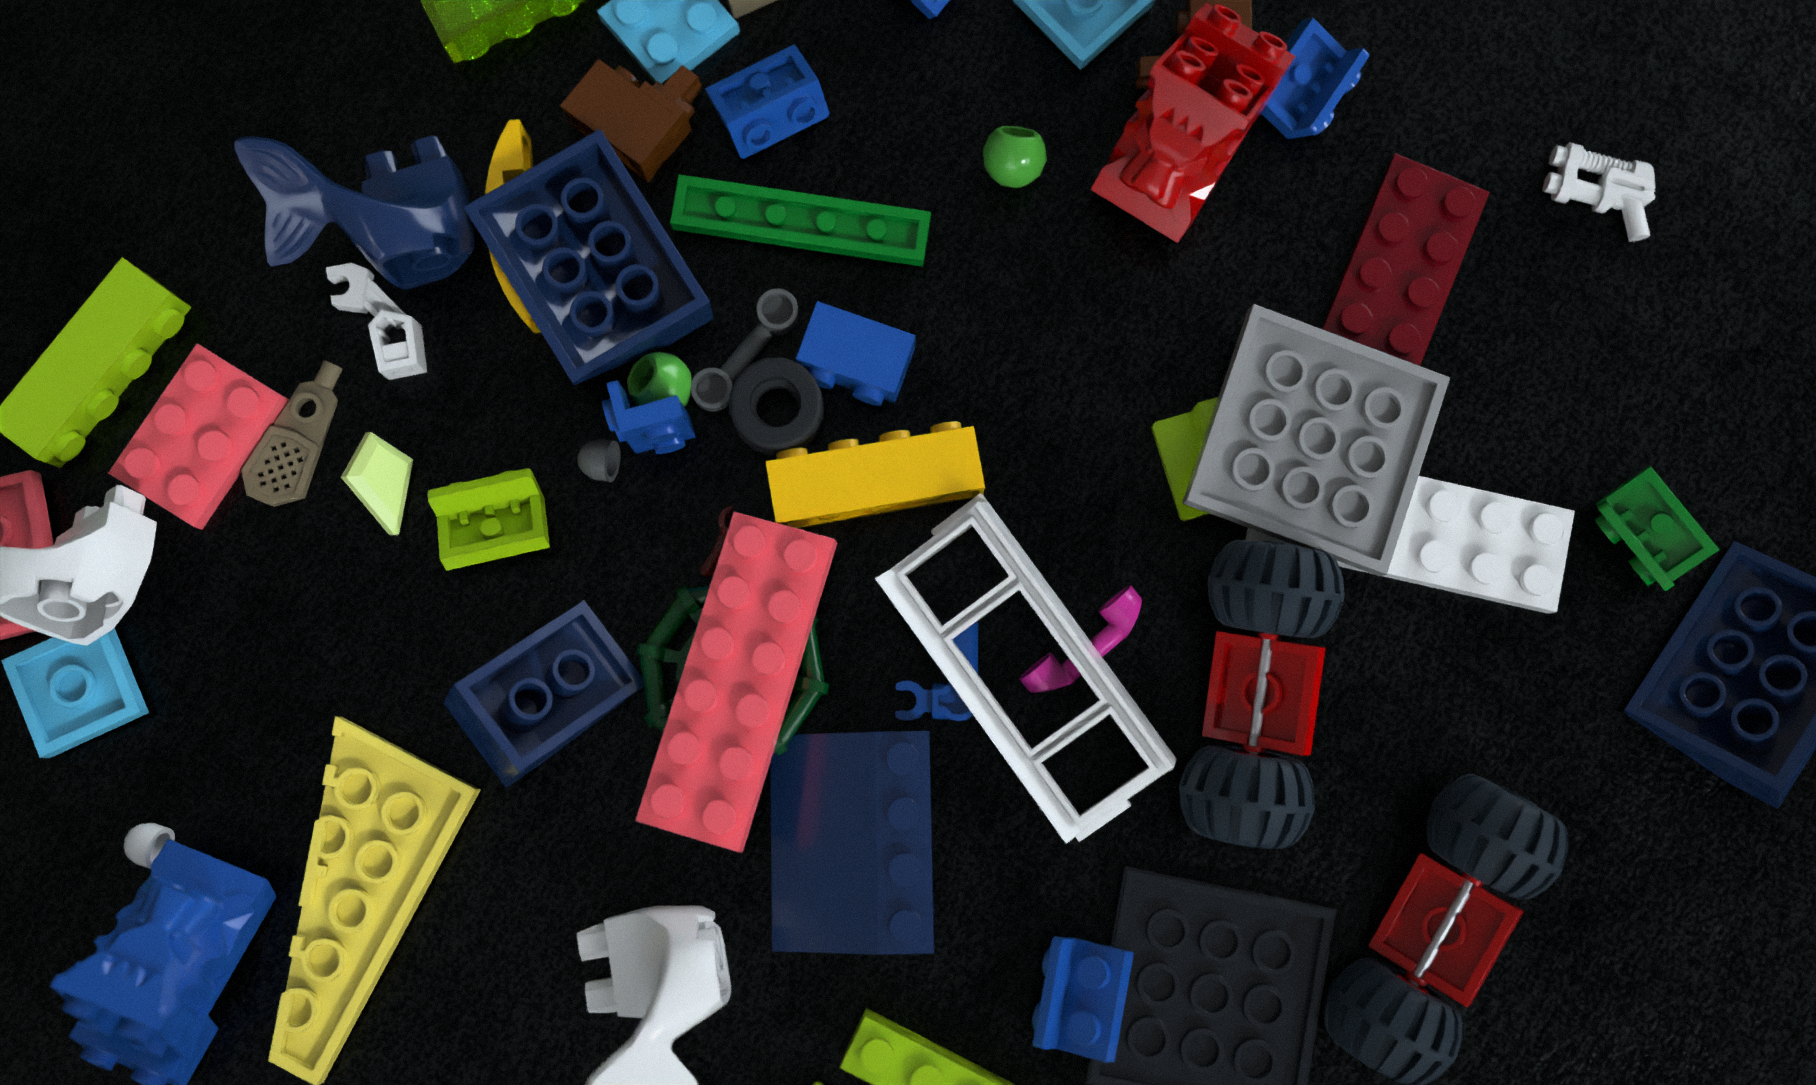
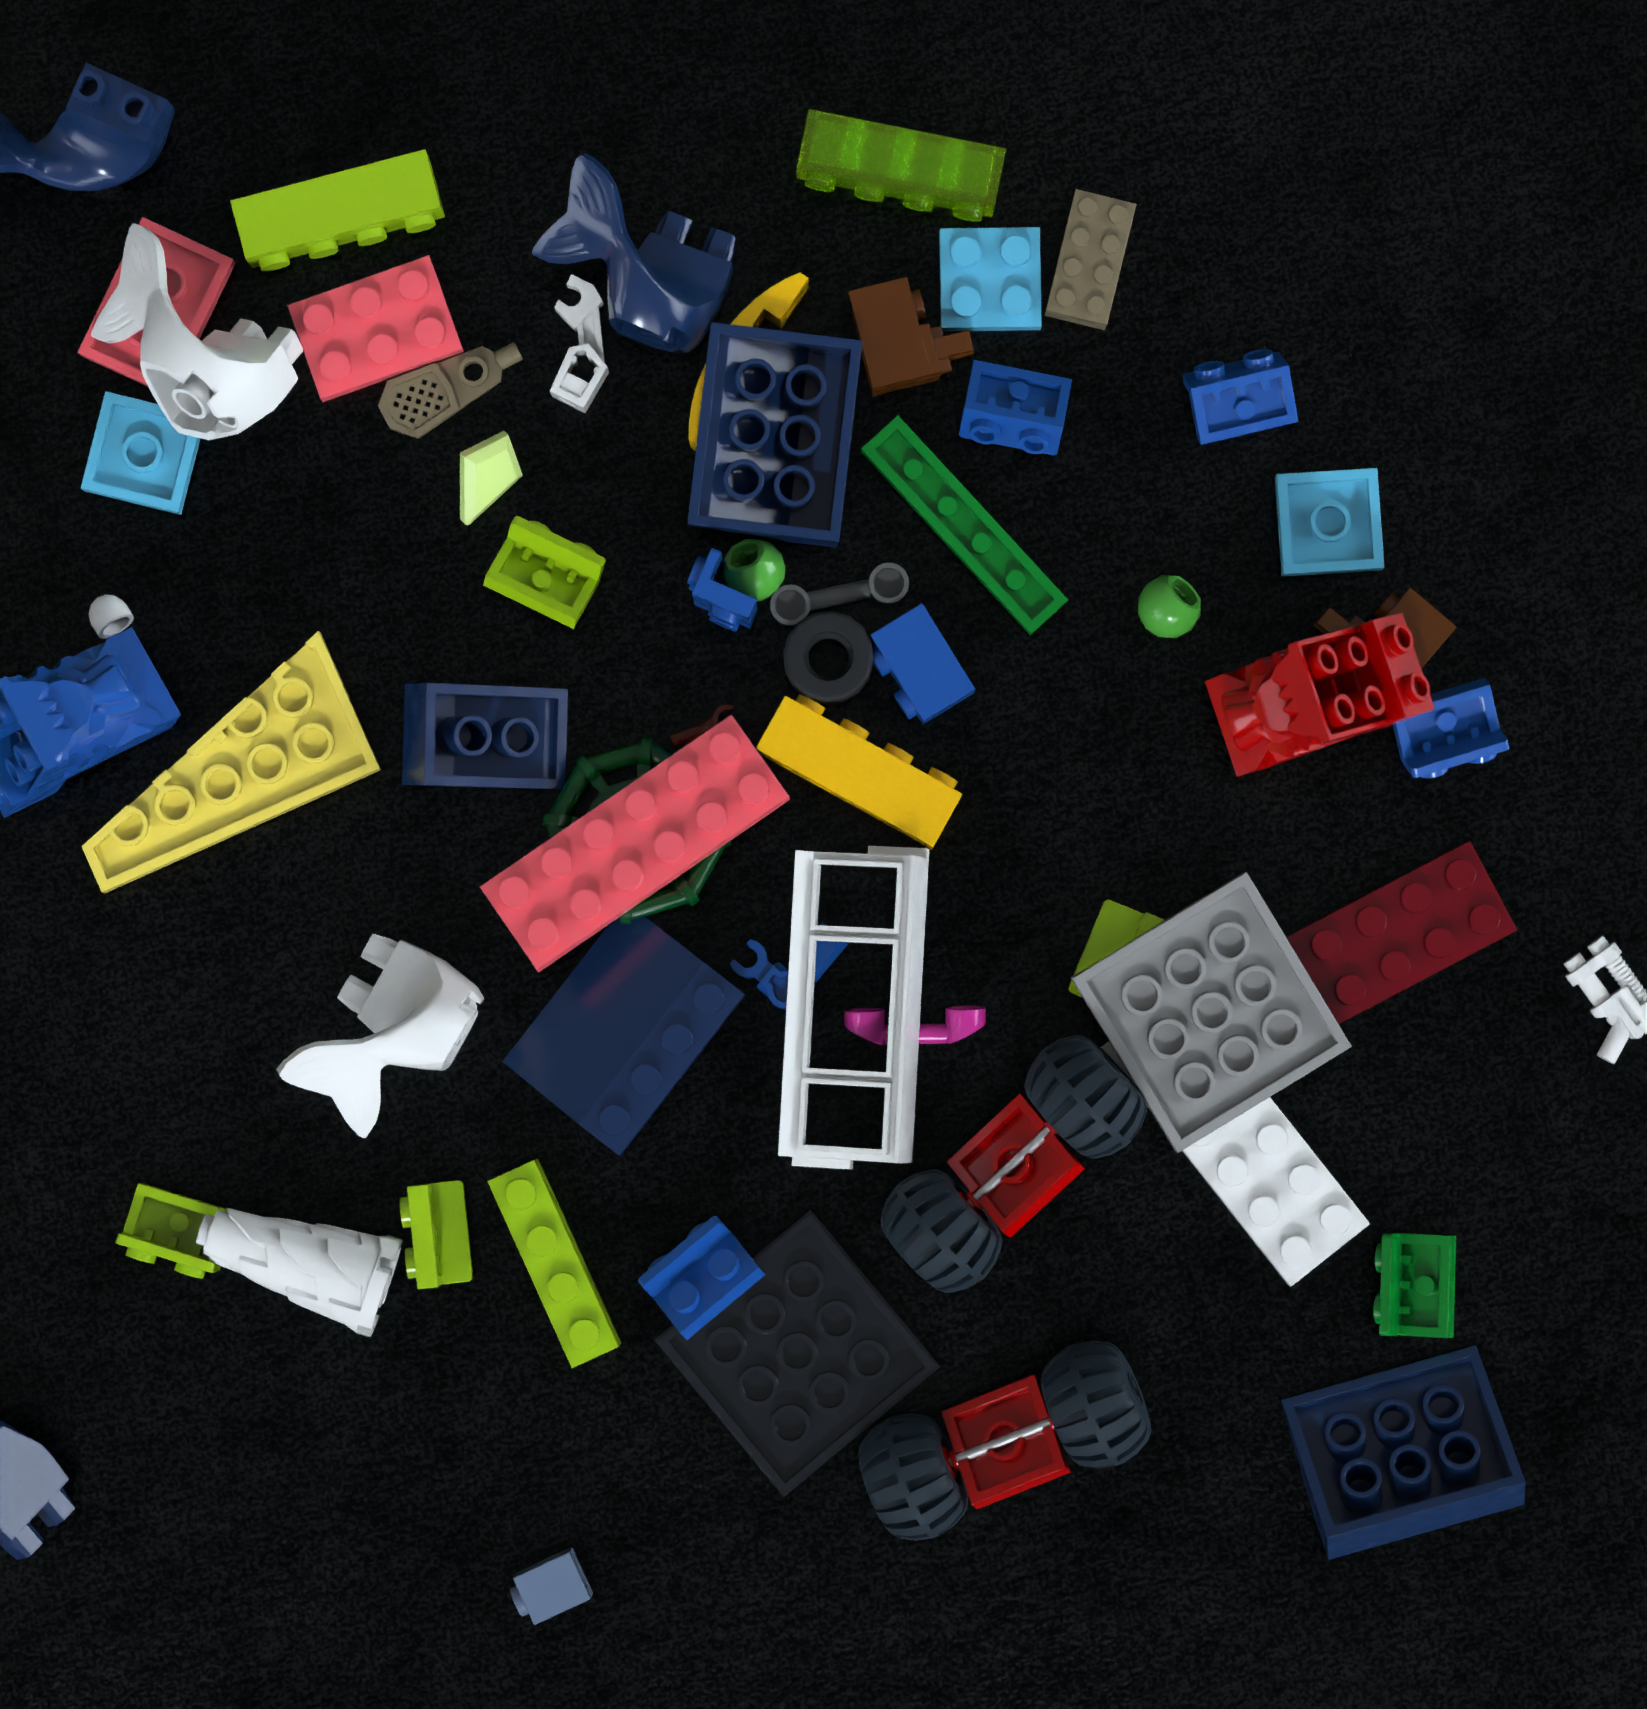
camera: 40 degrees right, 5 degrees up
dark grey hinge [577,439,620,482] -> none

